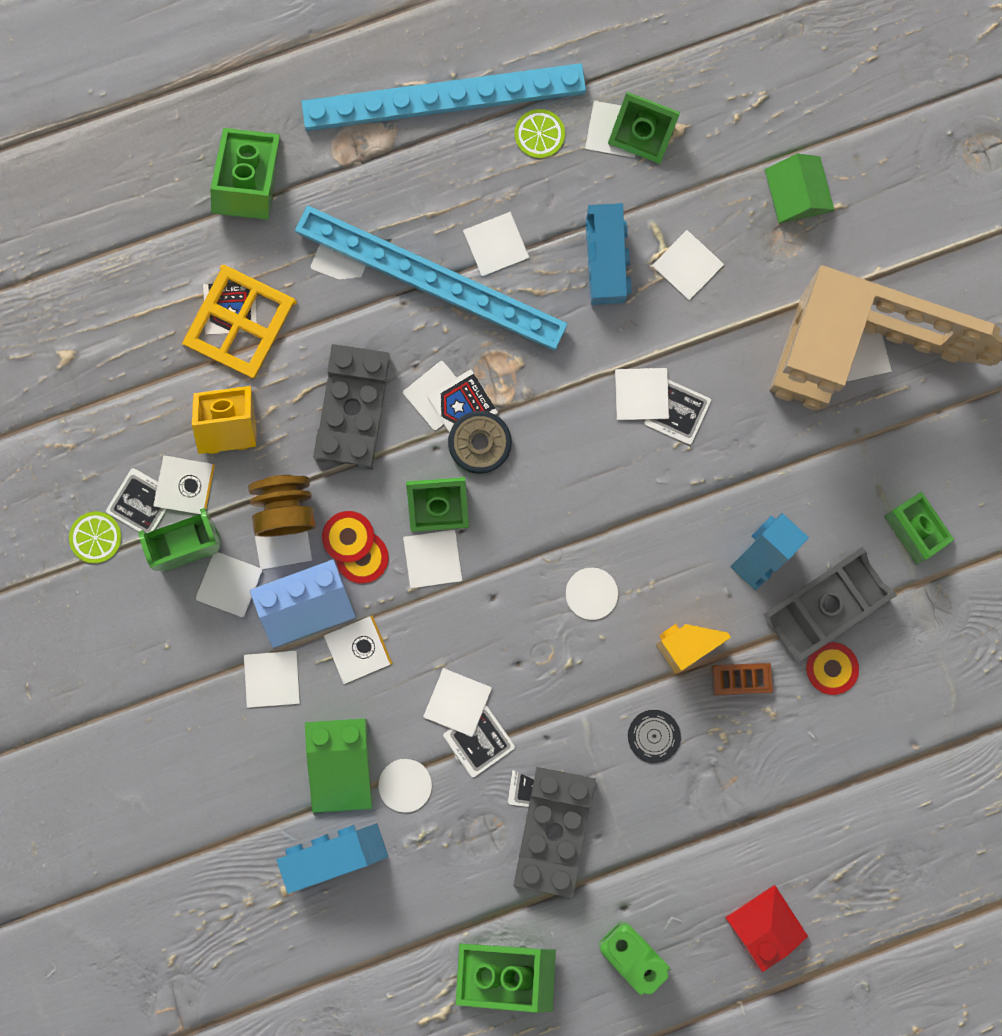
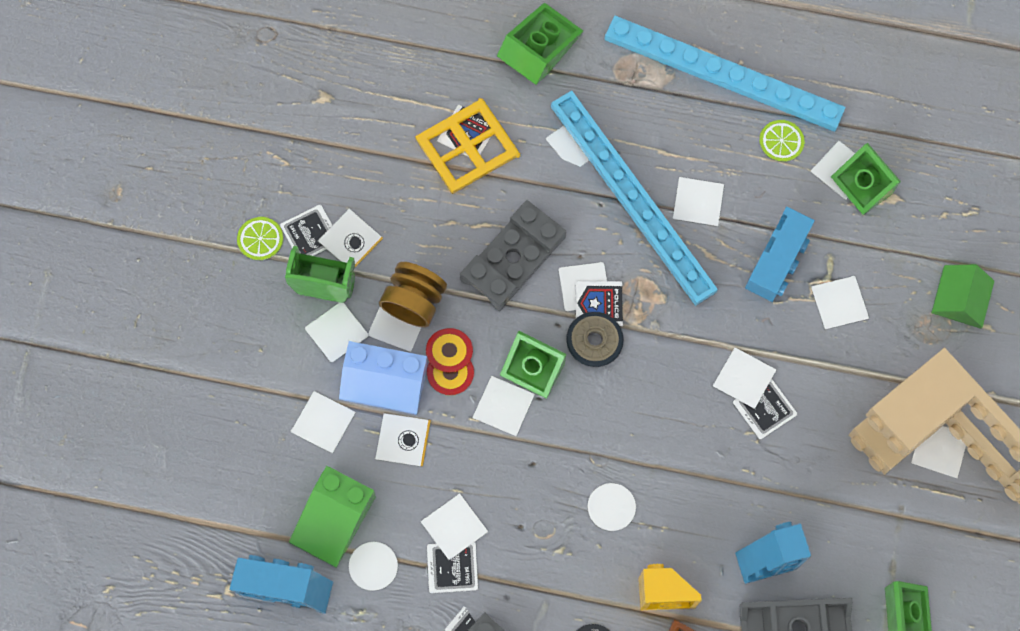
camera: 30 degrees right, 10 degrees down
yellow slope [192,386,257,454] -> none

